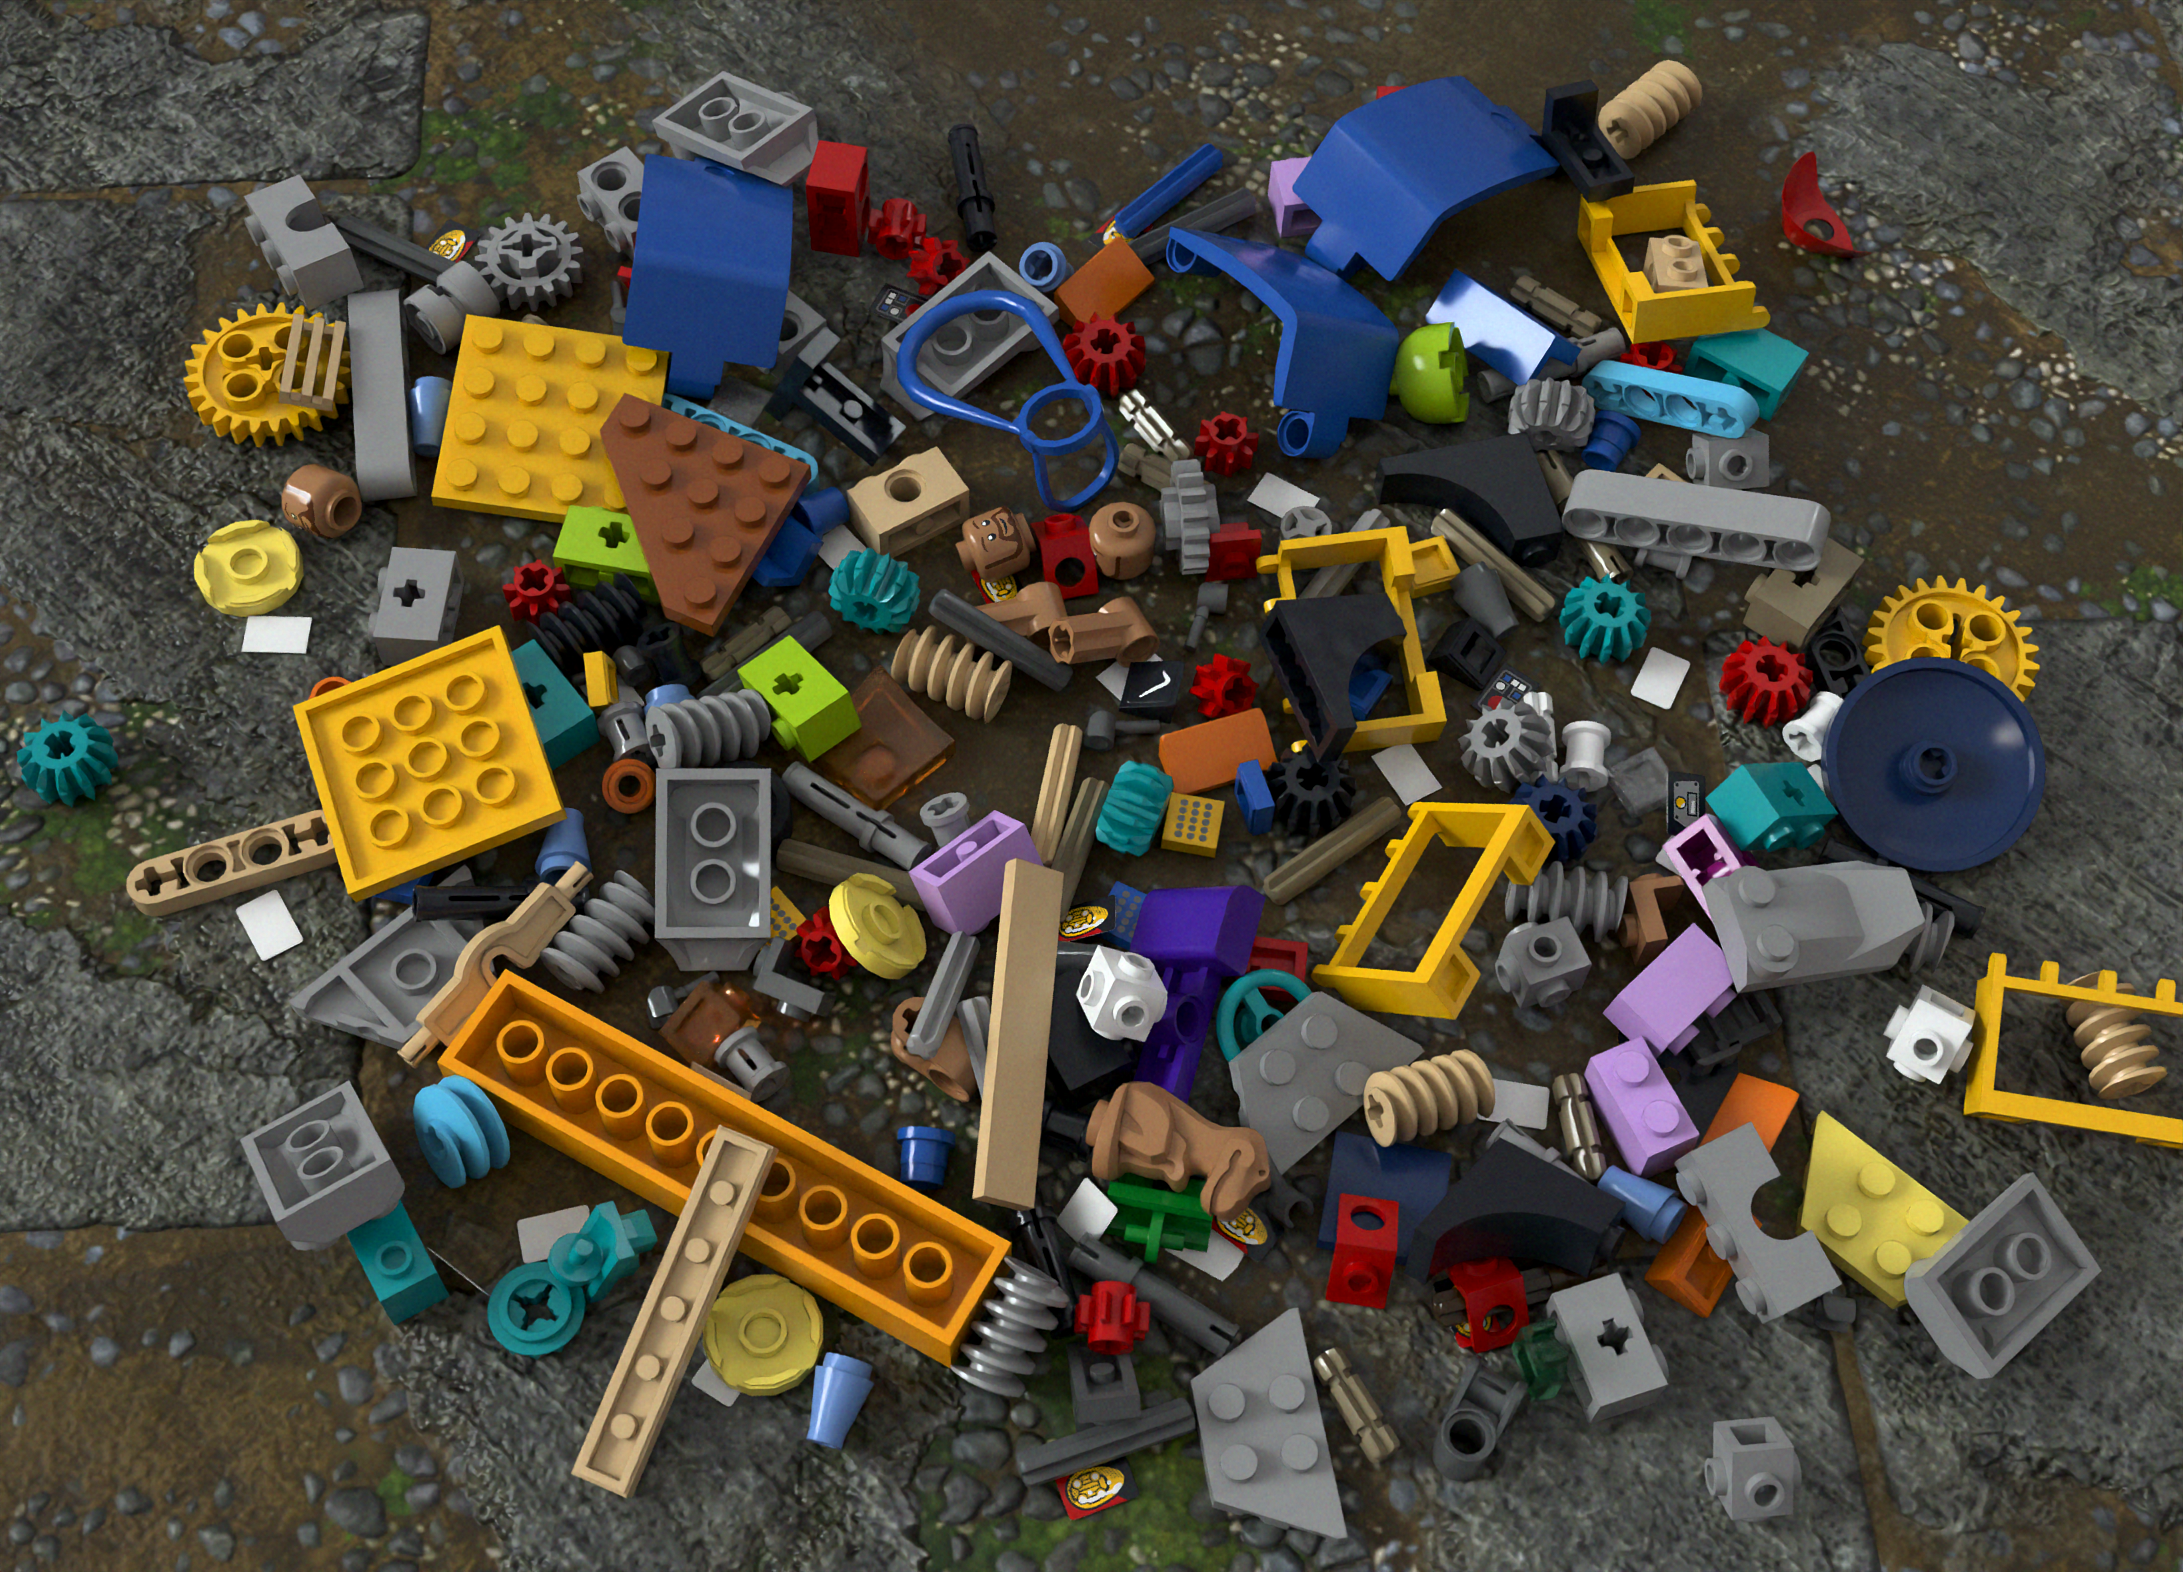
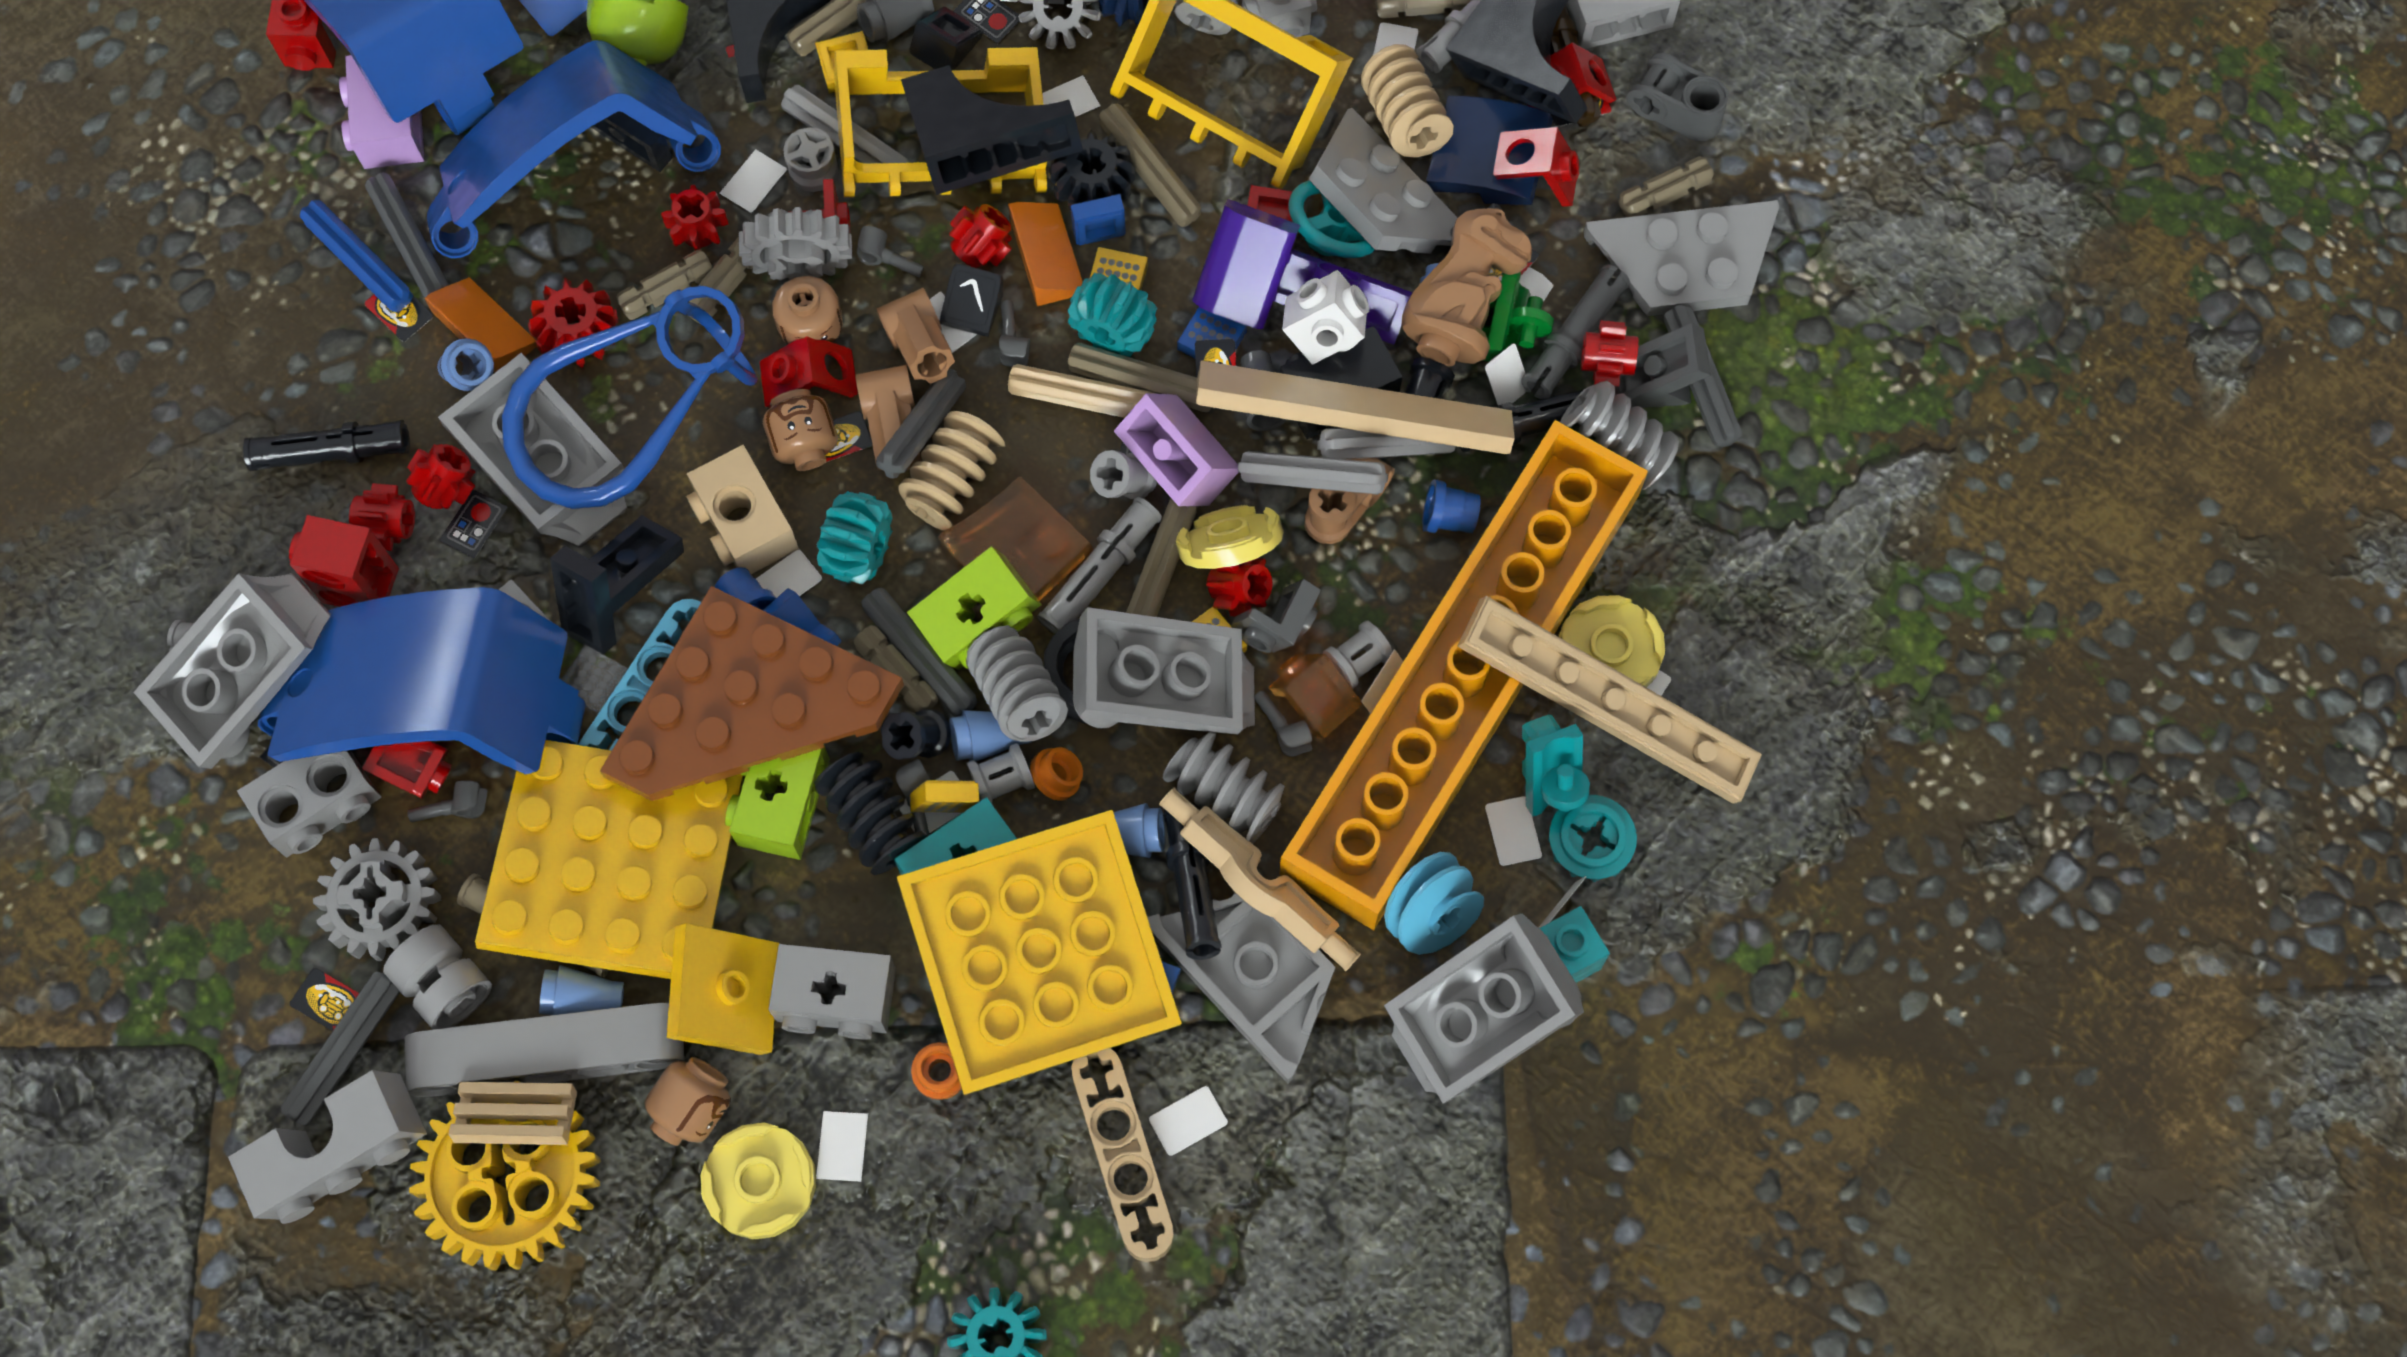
camera: 85 degrees left, 10 degrees up
red gear [503,559,573,628] -> none
medium blue cone [806,1352,874,1450] -> none
sticker [1055,1456,1139,1520] -> none
clear green plate [1511,1318,1569,1404] -> none
none -> yellow plate [666,923,779,1055]

